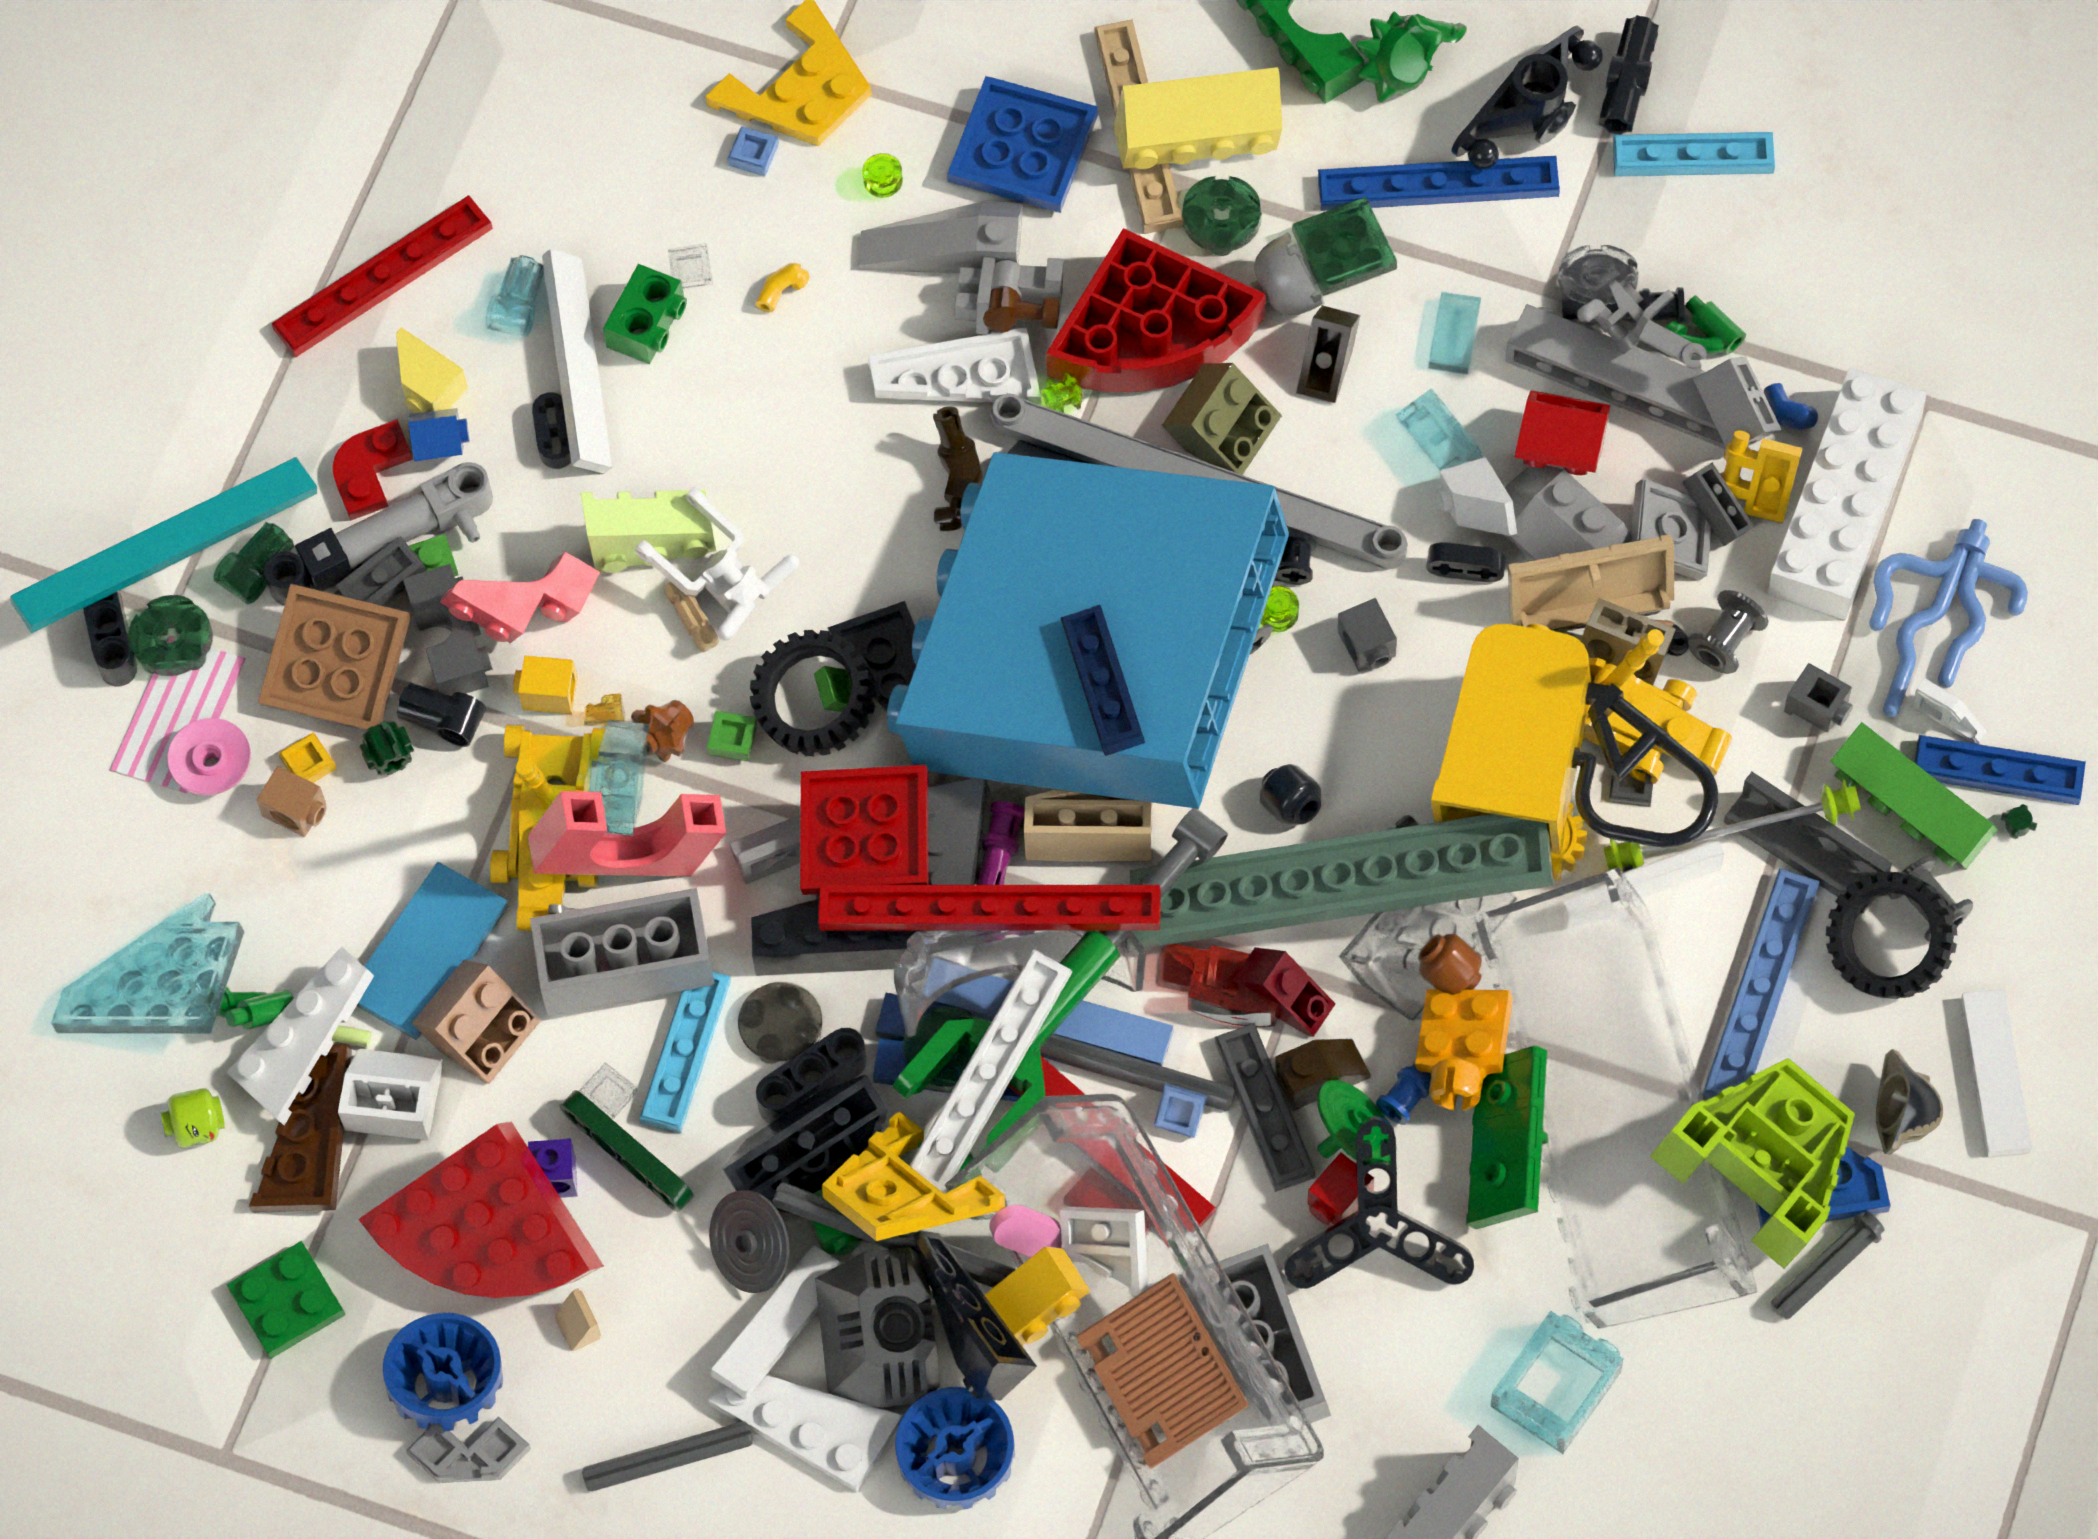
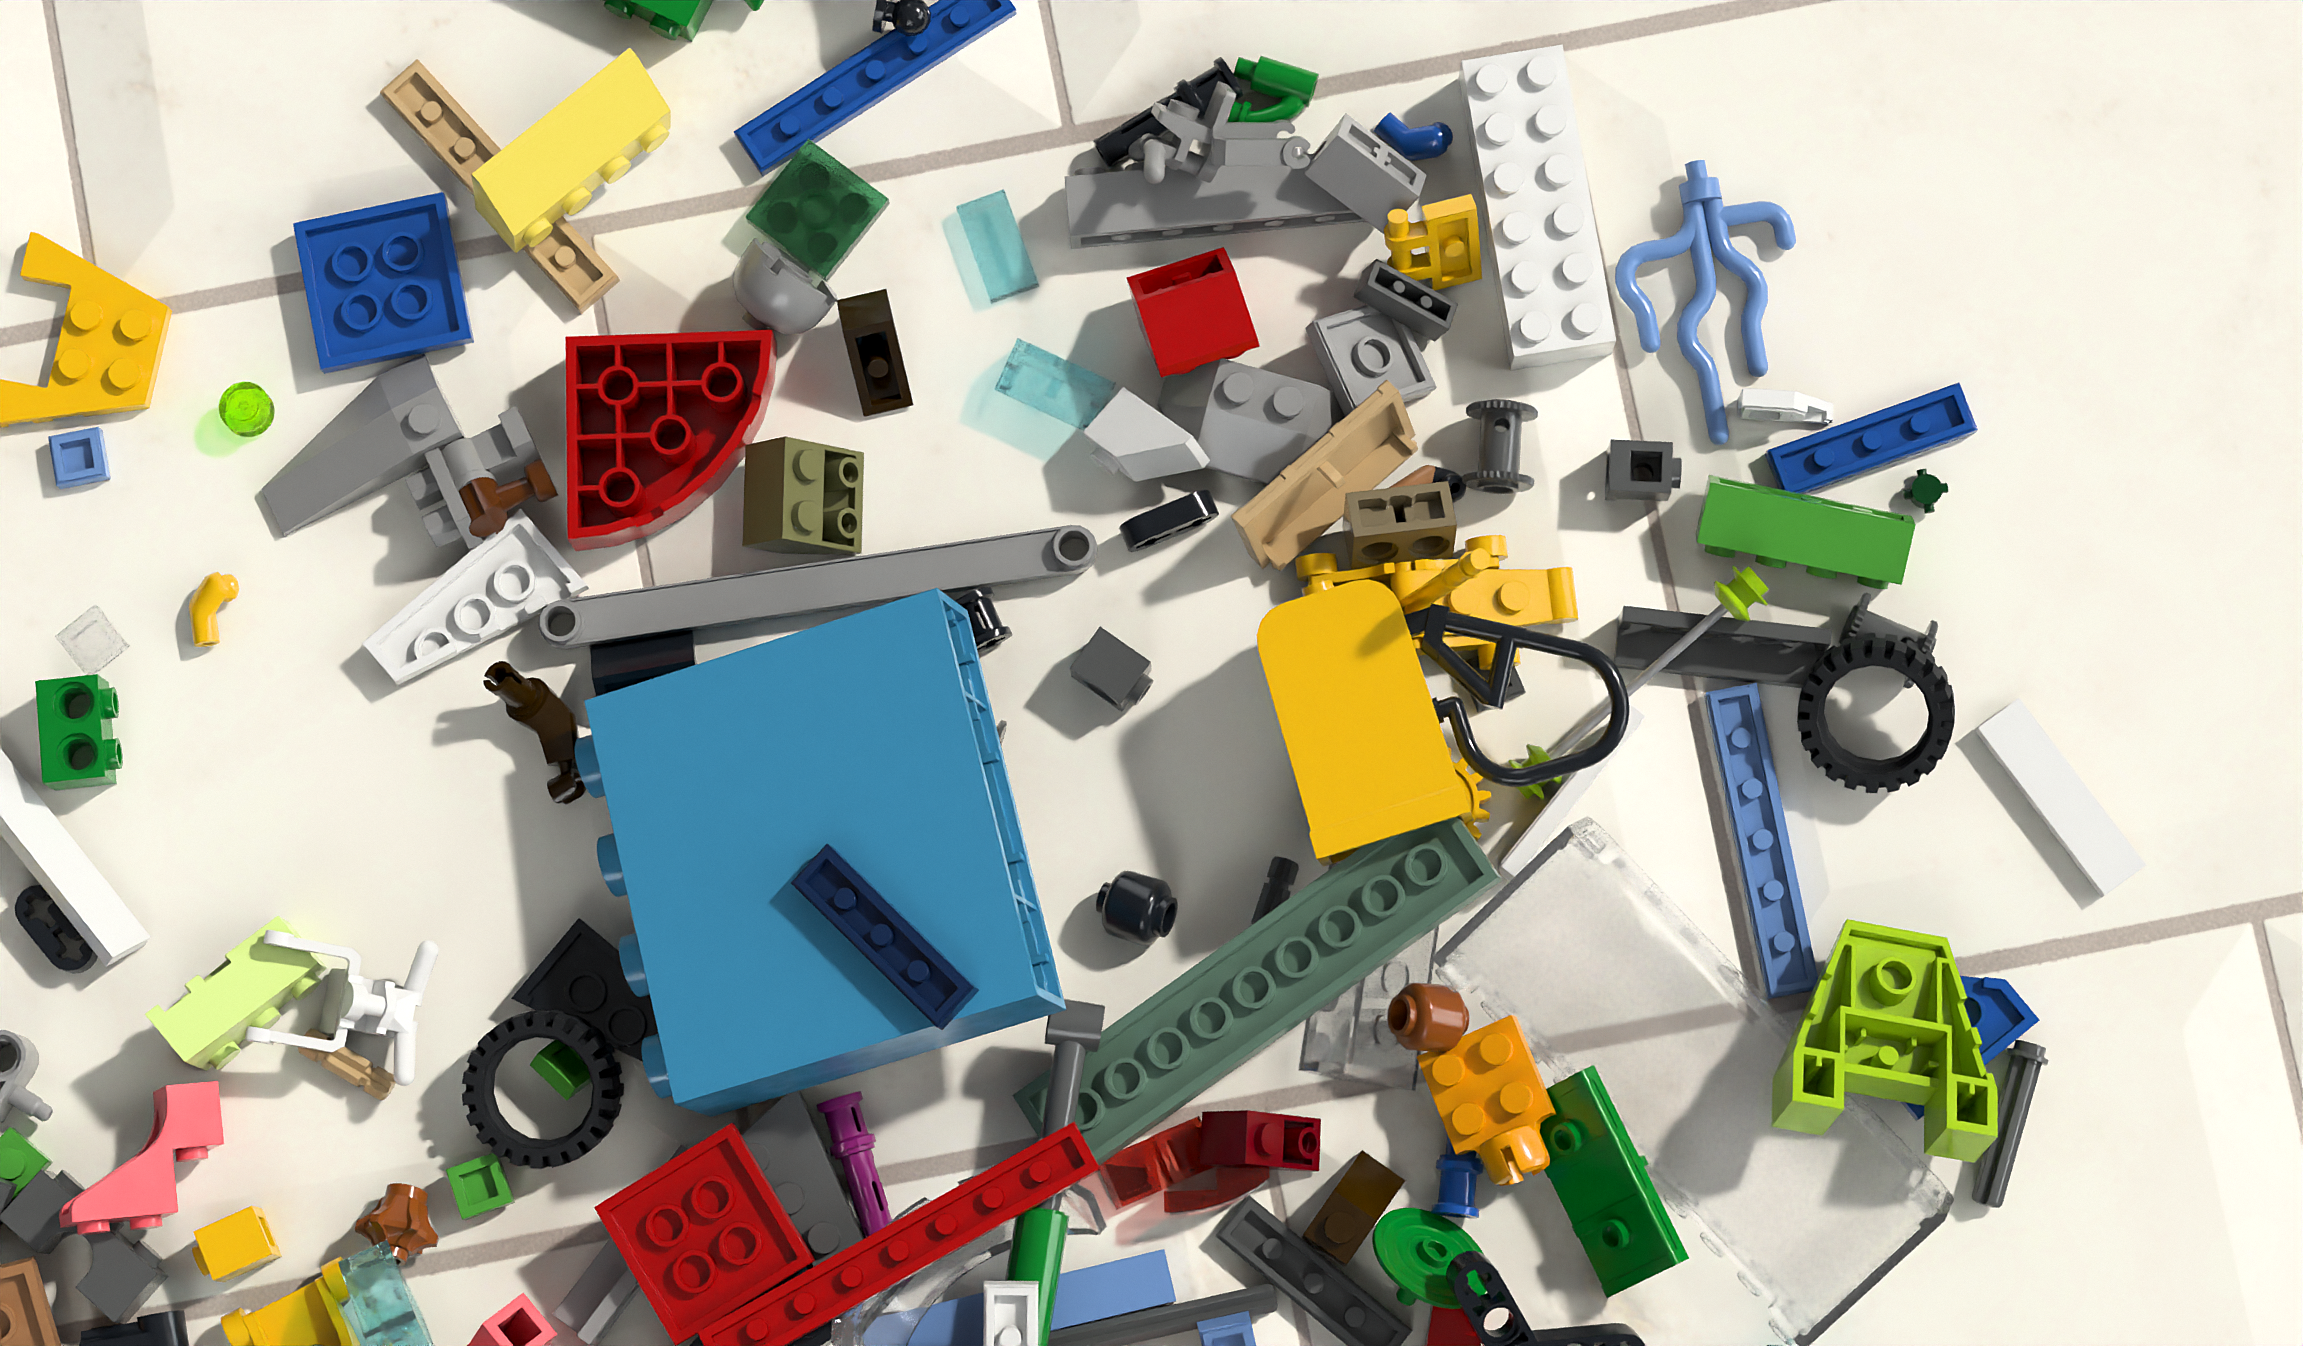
camera: 30 degrees left, 15 degrees up
clear yellow tile [584,693,625,726] -> none
tan wedge [1024,789,1153,861] -> none
clear neon green wheel [1042,372,1083,413] -> none
clear green plate [1182,176,1262,256] -> none
clear neon green wheel [1260,586,1299,632] -> none
clear tile [1558,245,1639,305] -> none
dark tan hat [1876,1049,1943,1155] -> none

